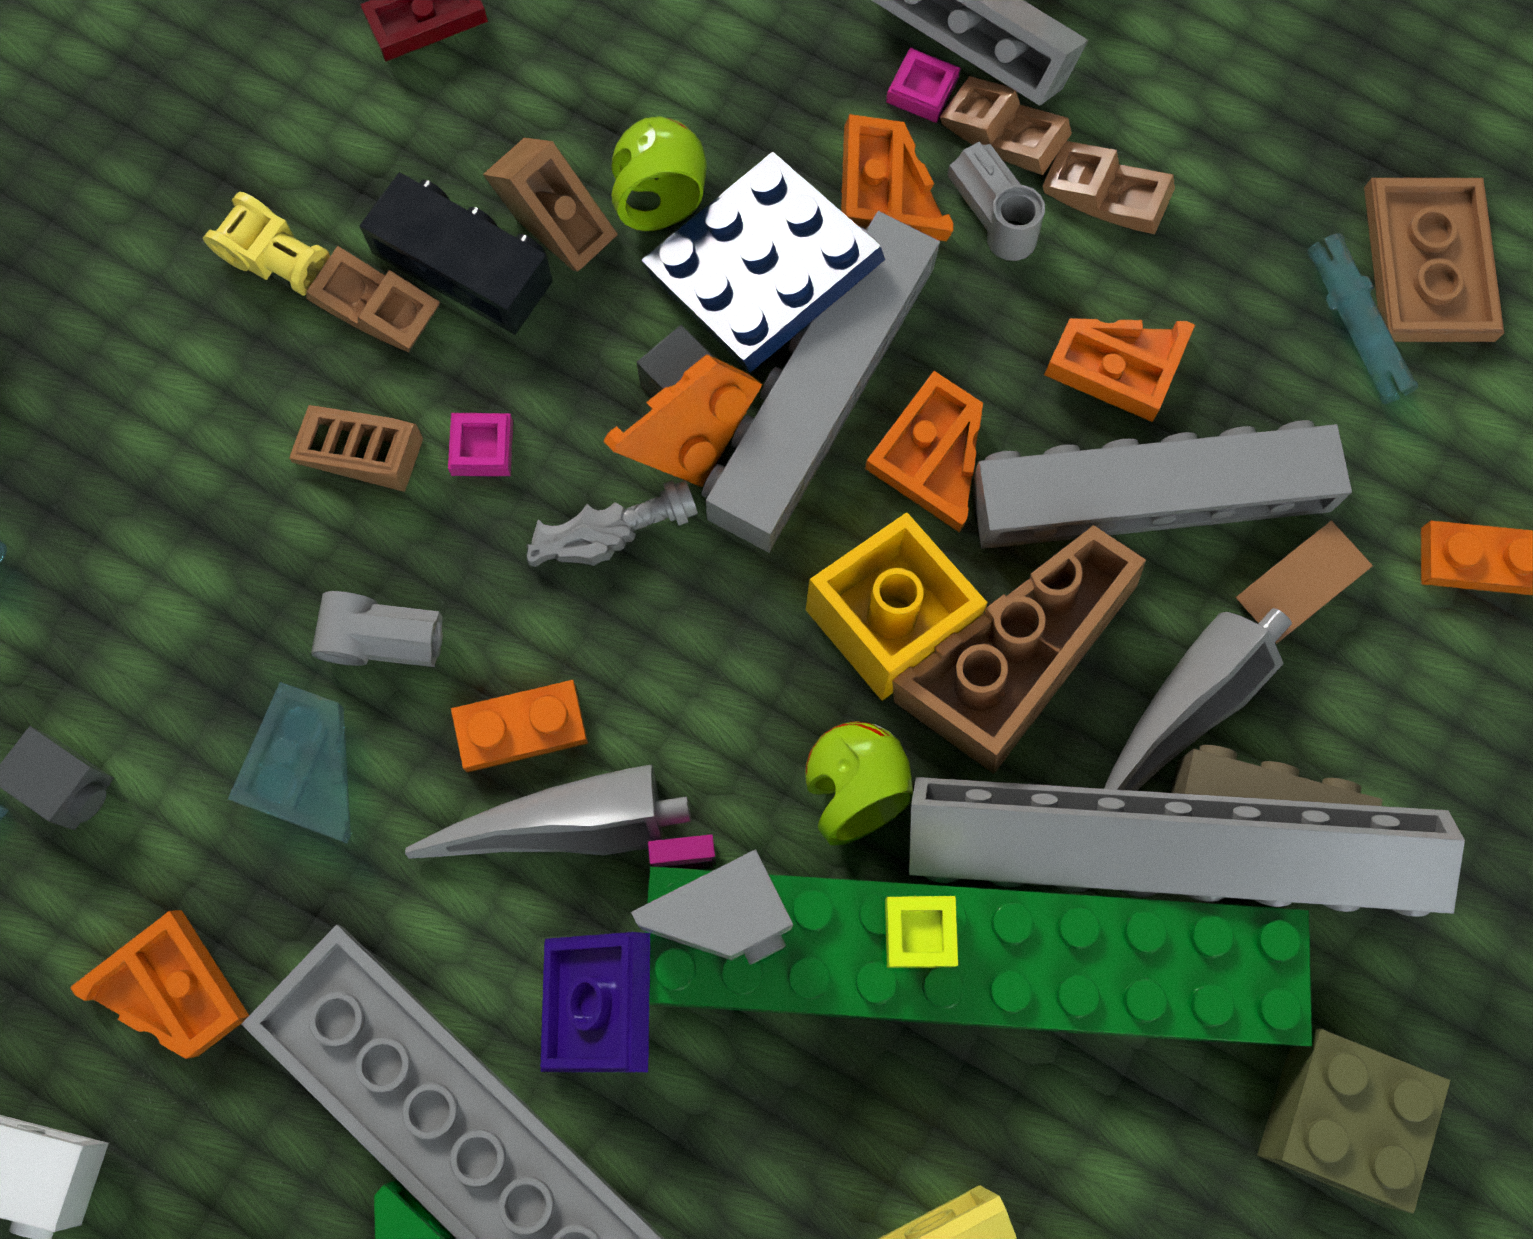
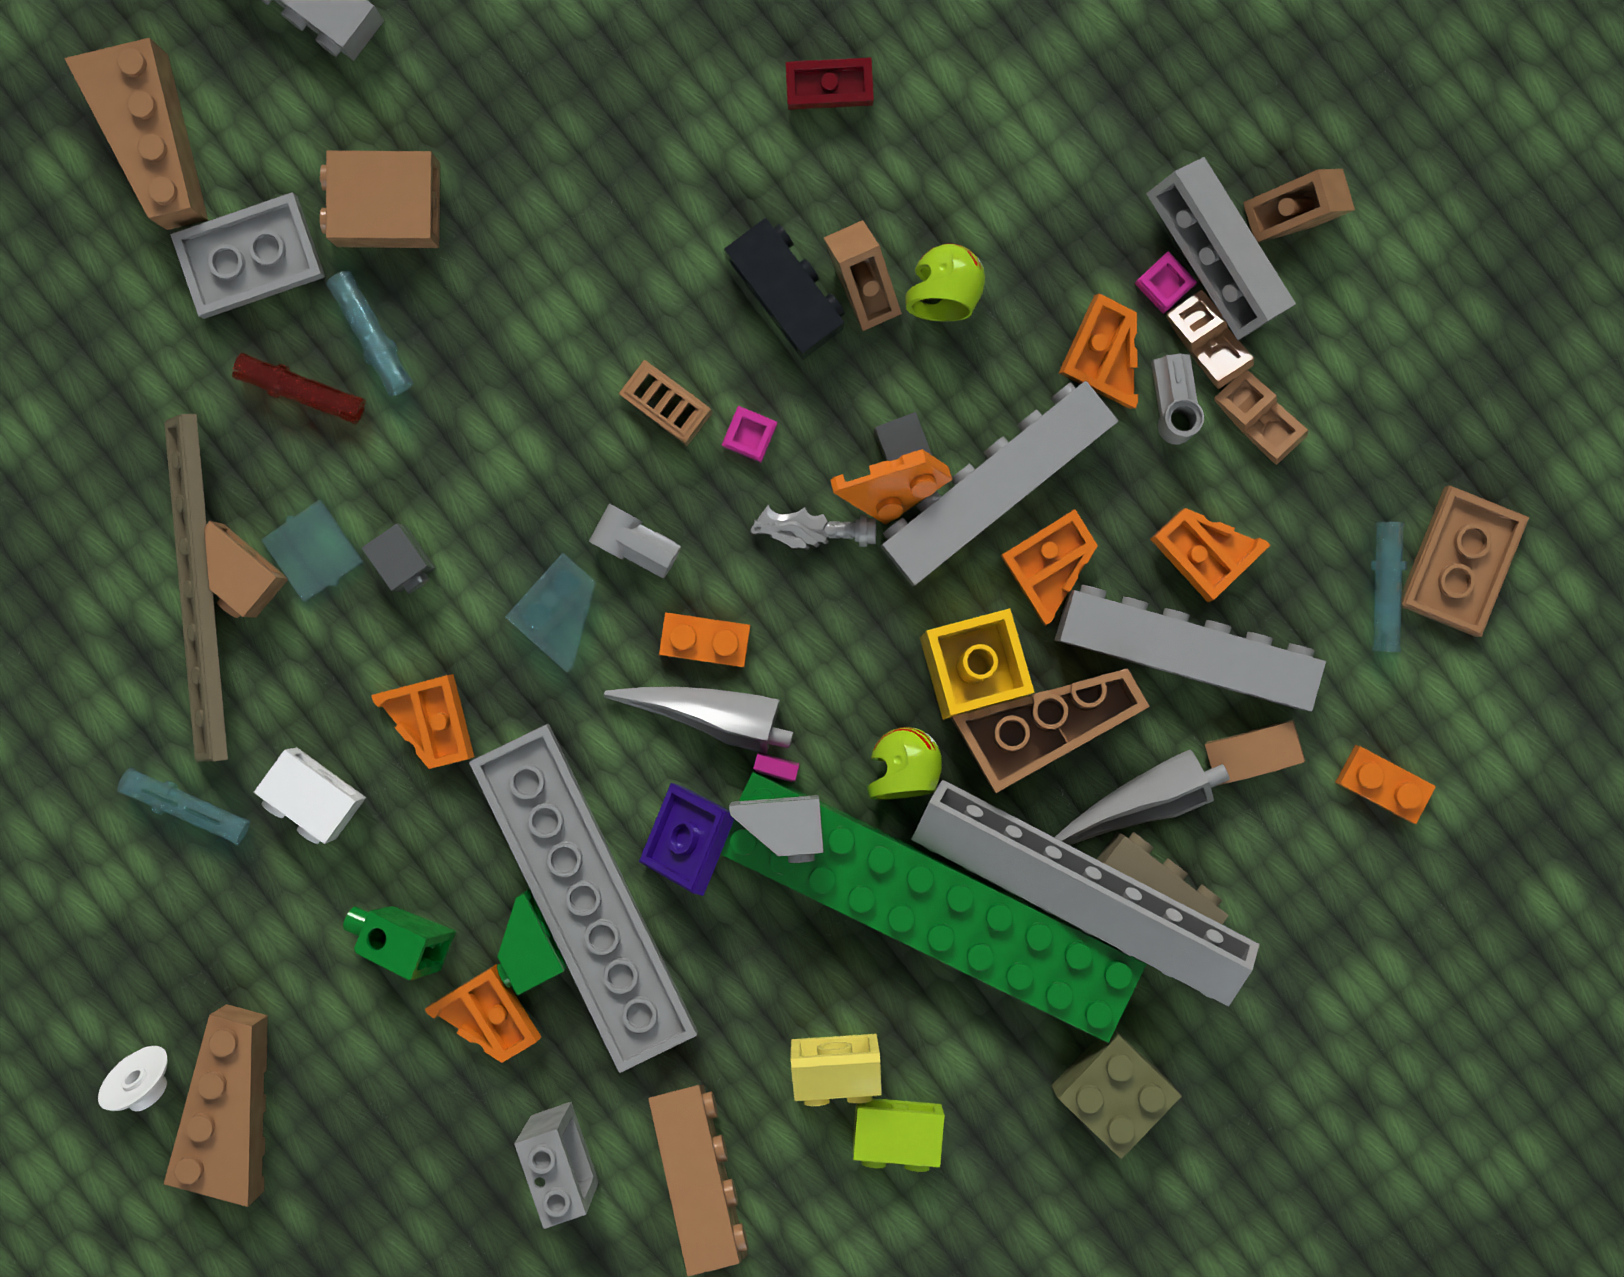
camera: 25 degrees right, 15 degrees up
light yellow connector [203,192,330,296] -> none
medium nougat slope [306,246,440,352] -> none
plate [642,152,885,373] -> none
neon yellow plate [885,896,958,968] -> none

